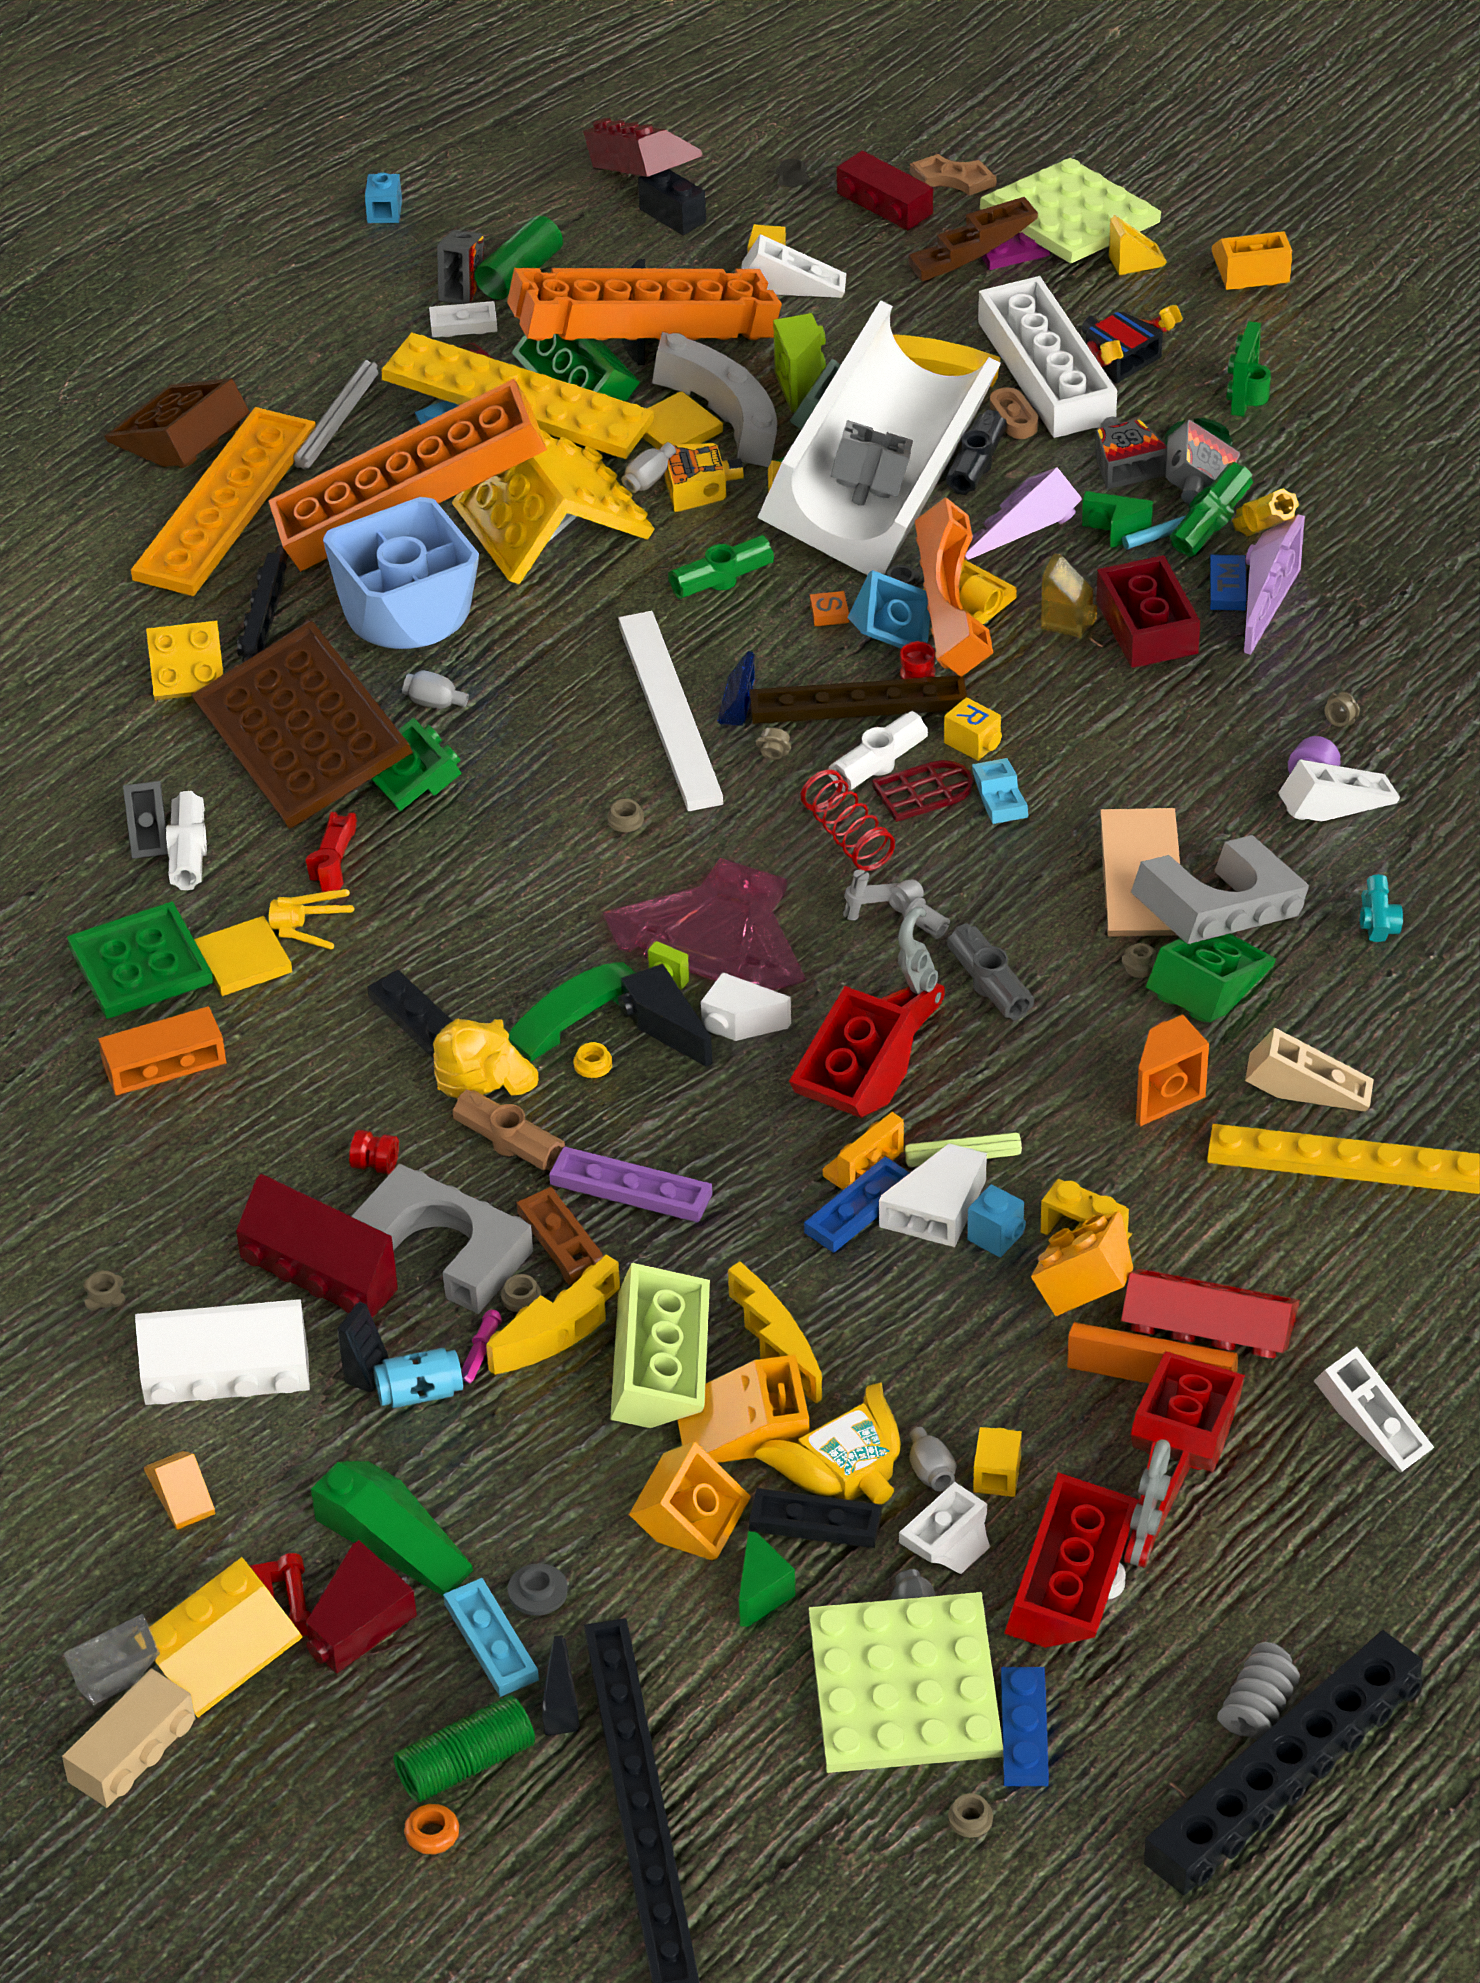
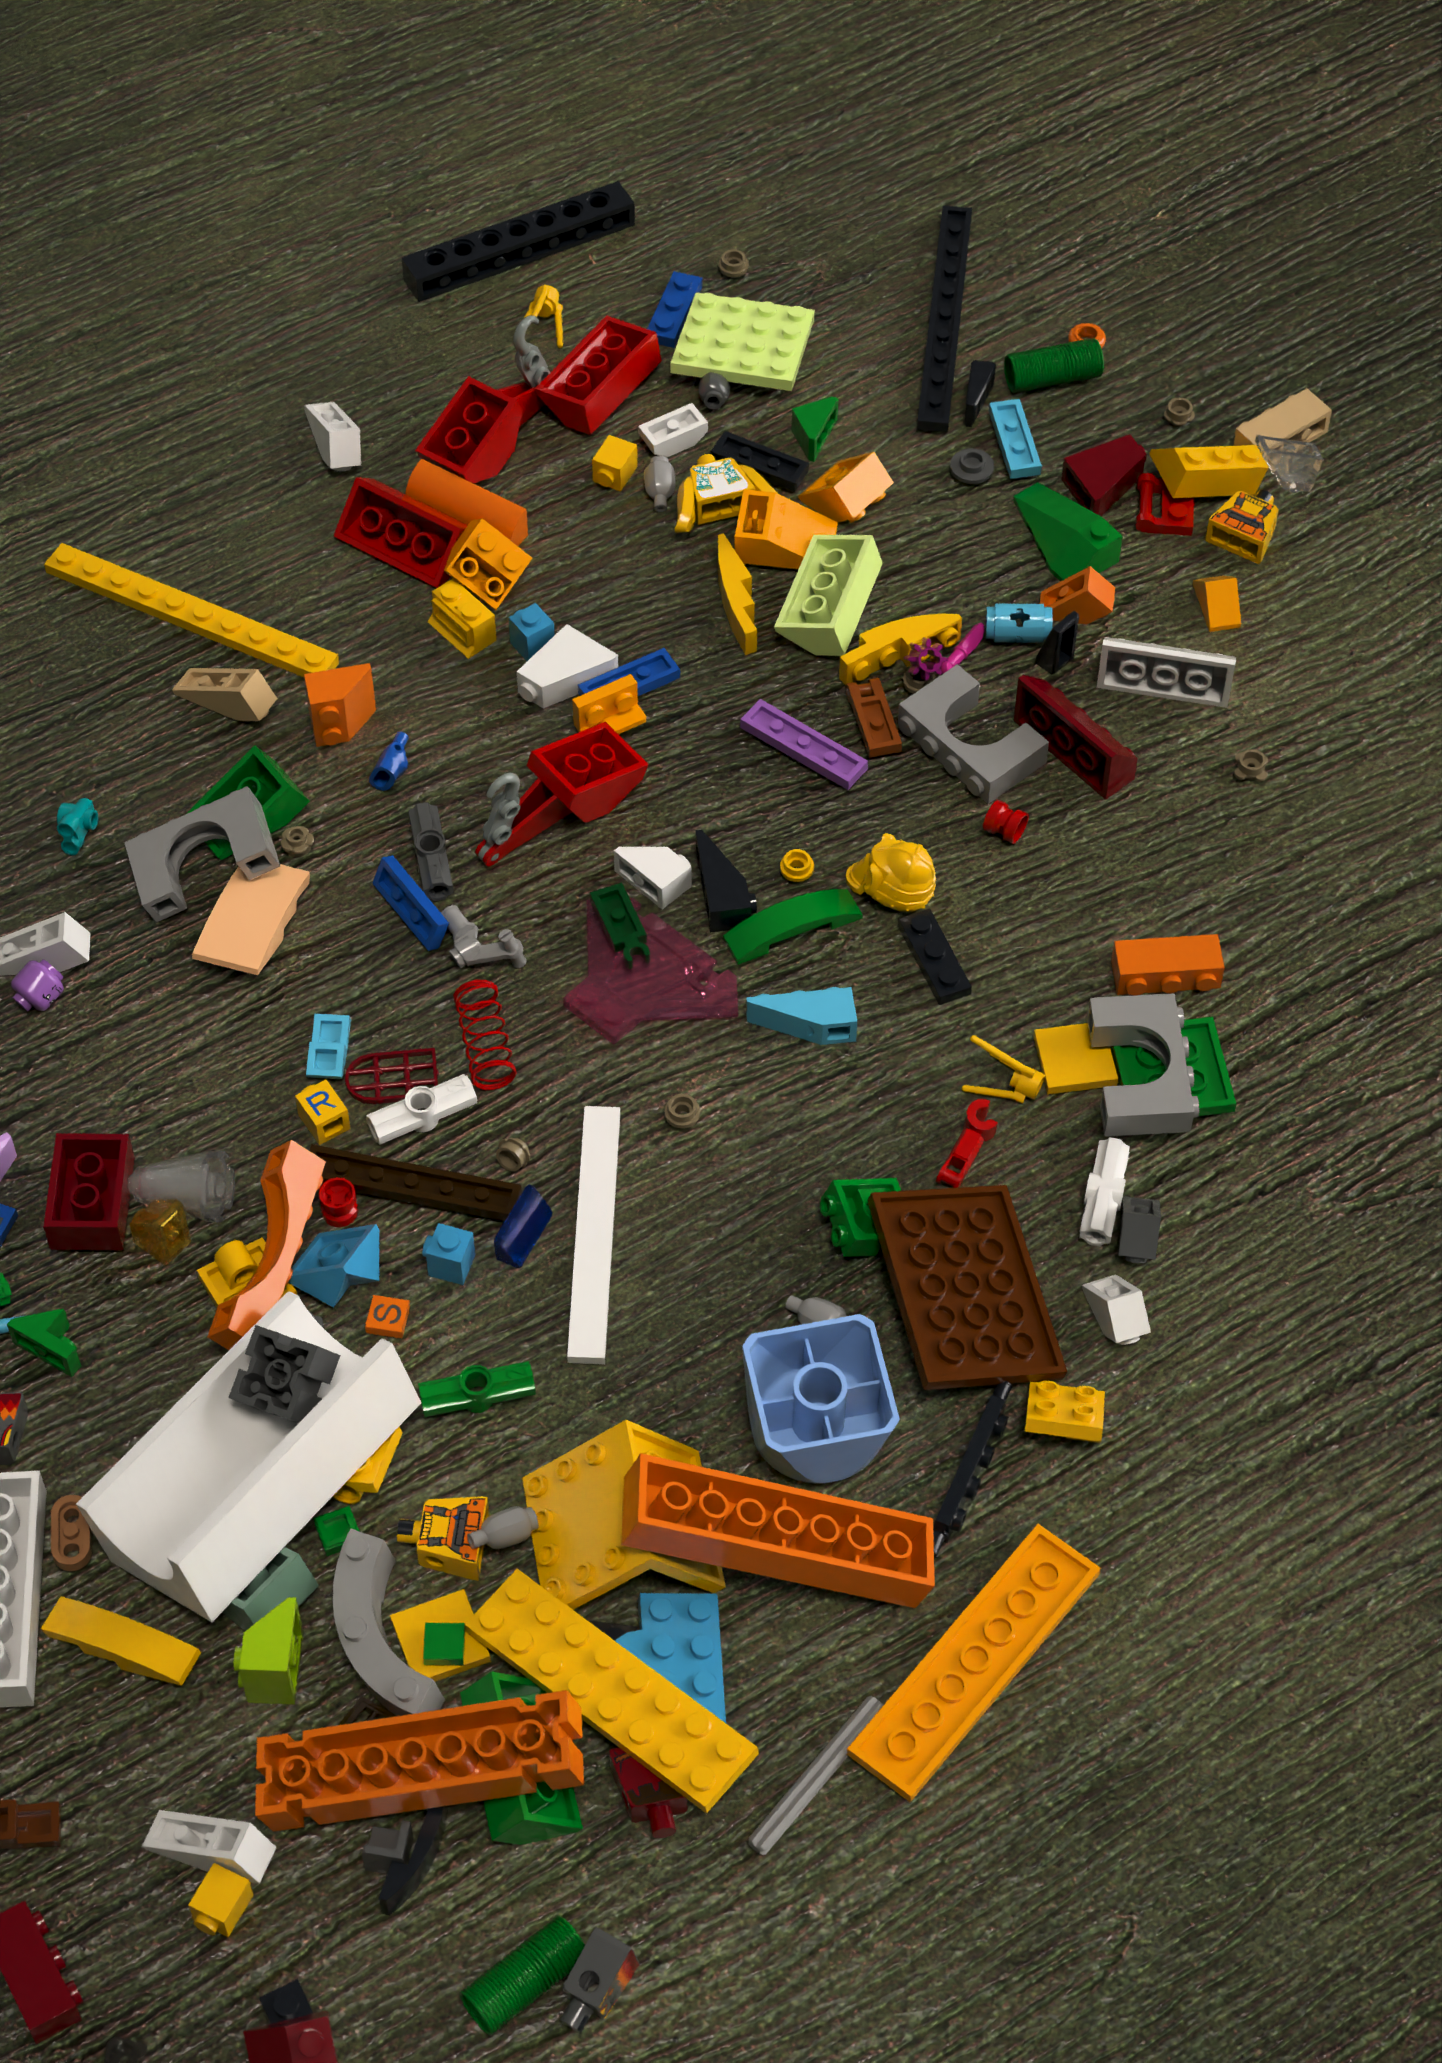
camera: 165 degrees left, 10 degrees up
reddish brown slope [104,378,250,468] -> none
white plate [429,301,497,337] -> none
medium nougat piece [453,1089,565,1171] -> none
lime plate [648,941,689,990] -> none
yellowish green axle [905,1132,1022,1167] -> none
wedge [964,467,1082,560] -> none
light grey piece [1217,1642,1300,1739] -> none
none -> clear cone [128,1150,235,1223]
none -> blue piece [369,731,409,791]
none -> blue plate [372,855,449,951]
none -> dark azure brick [422,1223,475,1285]
none -> green tile [423,1623,465,1665]
none -> yellow plant [523,285,563,348]
none -> dark green plate [589,882,650,969]
none -> medium azure slope [746,987,857,1045]
none -> magenta gear [904,637,948,680]
none -> orange slope [1039,566,1115,624]
none -> white slope [1082,1274,1151,1345]
none -> light grey arch [1087,993,1199,1136]
none -> dark tan plate [1164,397,1195,426]
none -> yellow torso [1205,490,1279,565]

